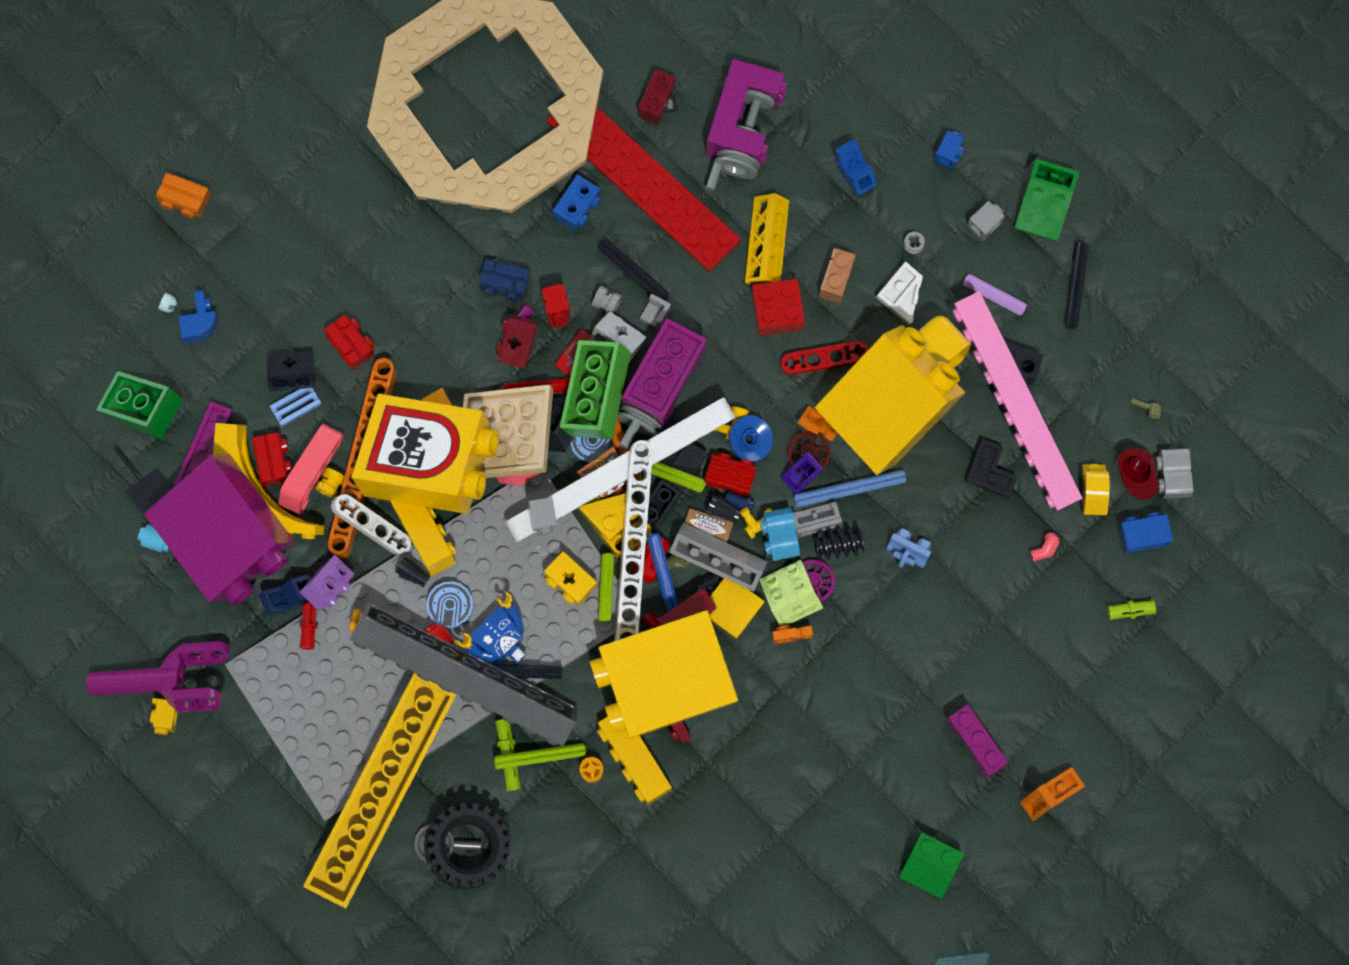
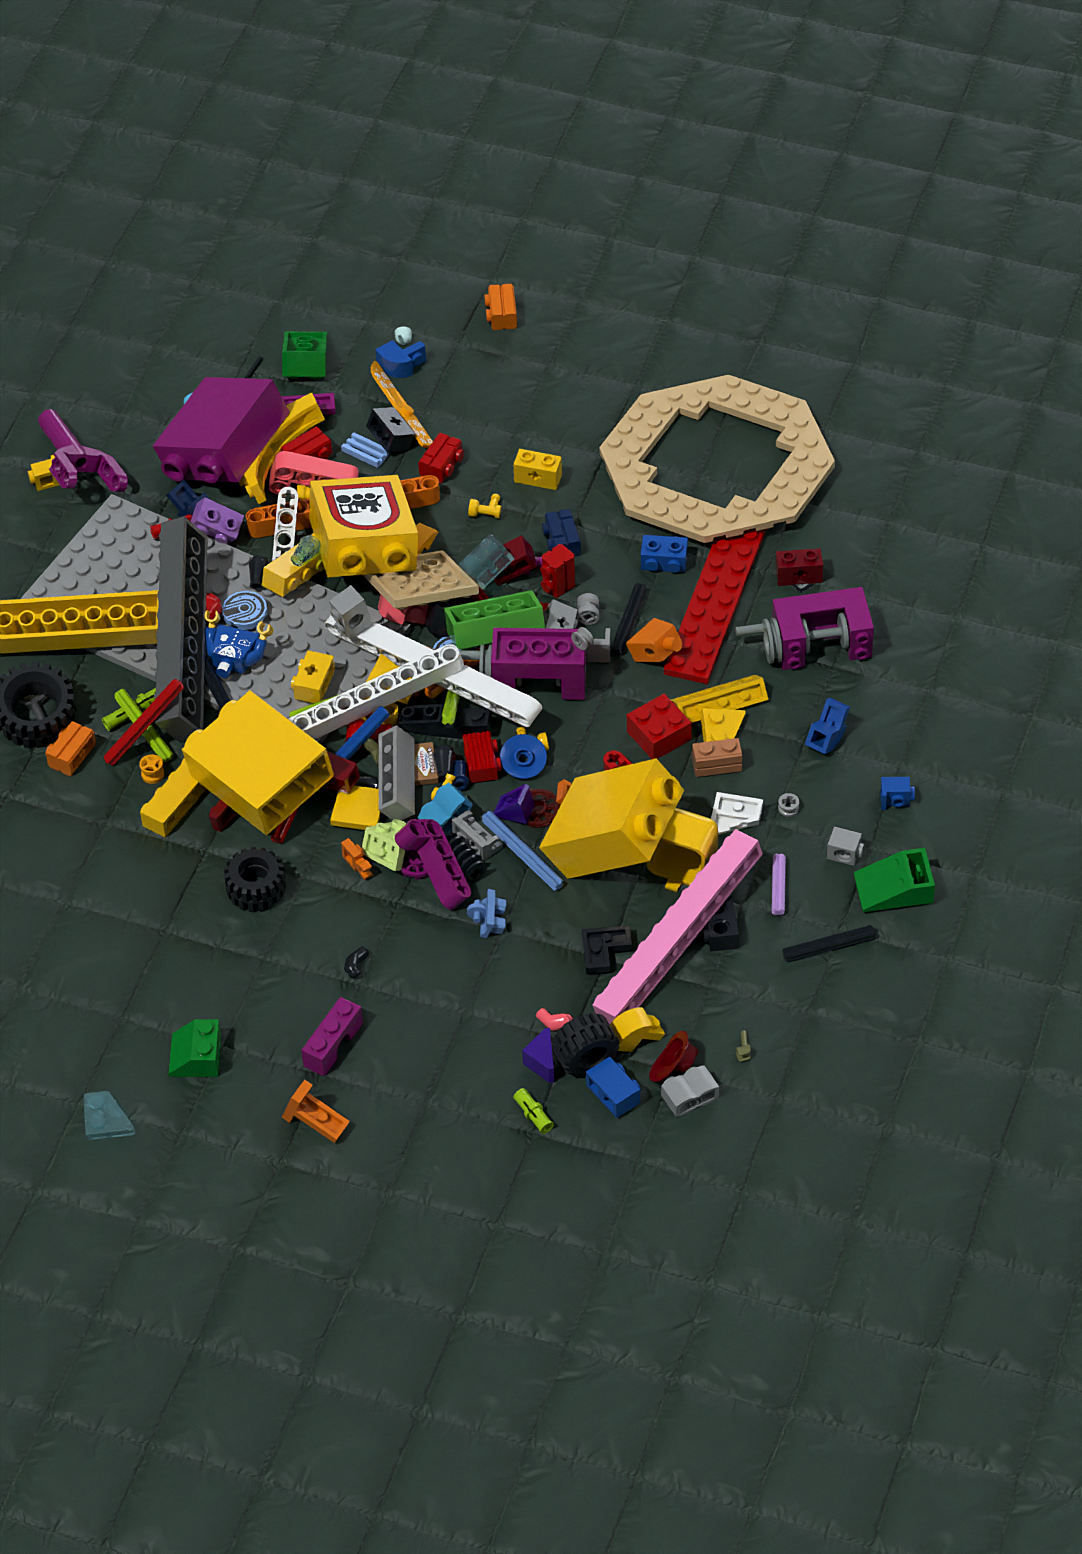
camera: 70 degrees right, 25 degrees down
none -> orange brick [45,721,96,776]
none -> red axle [103,679,184,766]
none -> black tyre [224,847,286,912]
none -> clear light blue cone [291,535,321,566]
none -> black arm [344,946,369,978]
none -> light orange piece [370,361,433,448]
none -> magenta beam [395,819,471,910]
none -> clear light blue brick [458,533,515,590]
none -> yellow piece [468,494,502,519]
none -> yellow brick [513,449,562,490]
none -> dark purple slope [522,1028,554,1083]
none -> black tyre [551,1013,620,1076]
none -> light grey bush [571,627,594,651]
none -> orange torso [626,618,682,662]
none -> yellow wing [700,708,745,742]

